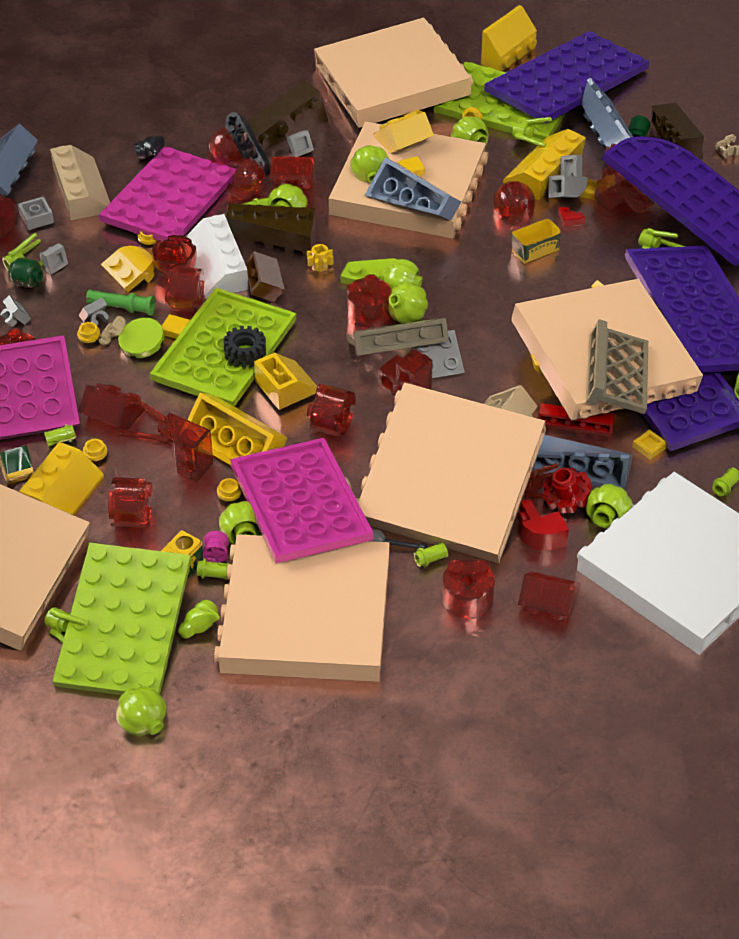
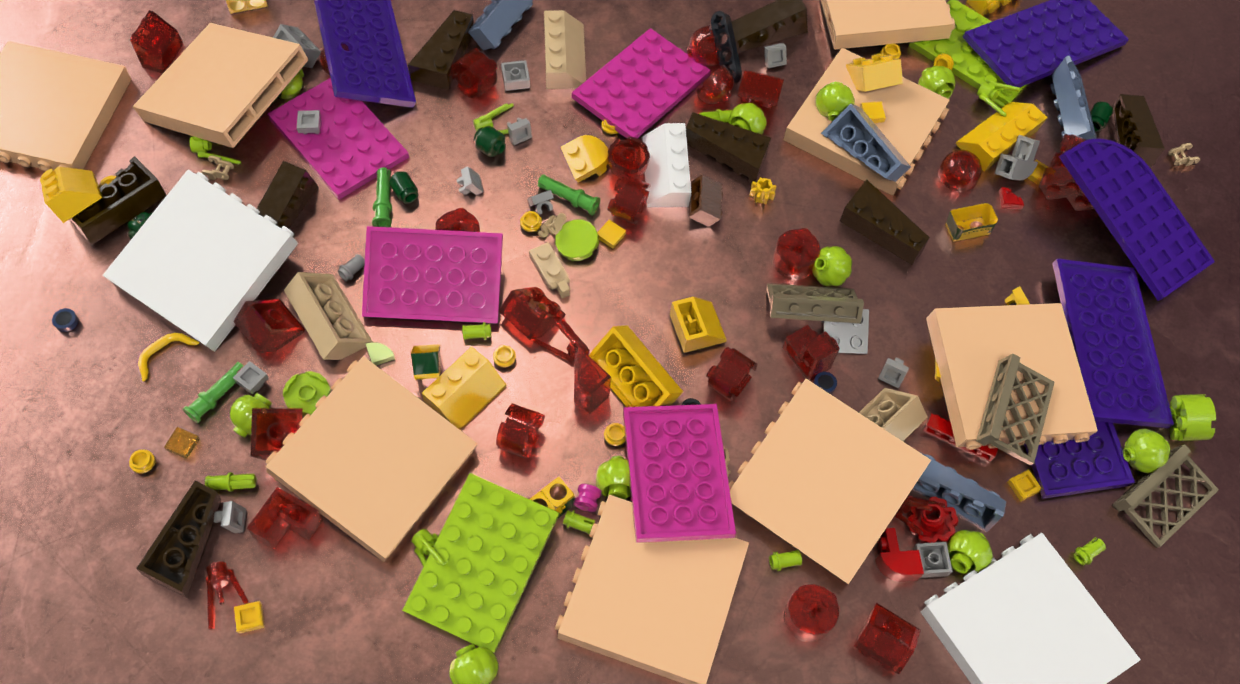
camera: 10 degrees right, 15 degrees up
black animal [134,136,165,160] -> none
lime plate [150,287,297,407] -> none
lime animal [178,600,220,639] -> none
black tyre [224,326,266,368] -> none
lime wing [341,258,396,292] -> none
black hinge [371,529,428,549] -> none
lime plant [380,259,423,296] -> none
lime plant [638,228,685,248] -> none
none -> tan hinge [529,242,570,299]
none -> dark brown wedge [840,179,930,265]
none -> light grey tile [878,357,909,388]
none -> light grey piece [913,542,953,578]

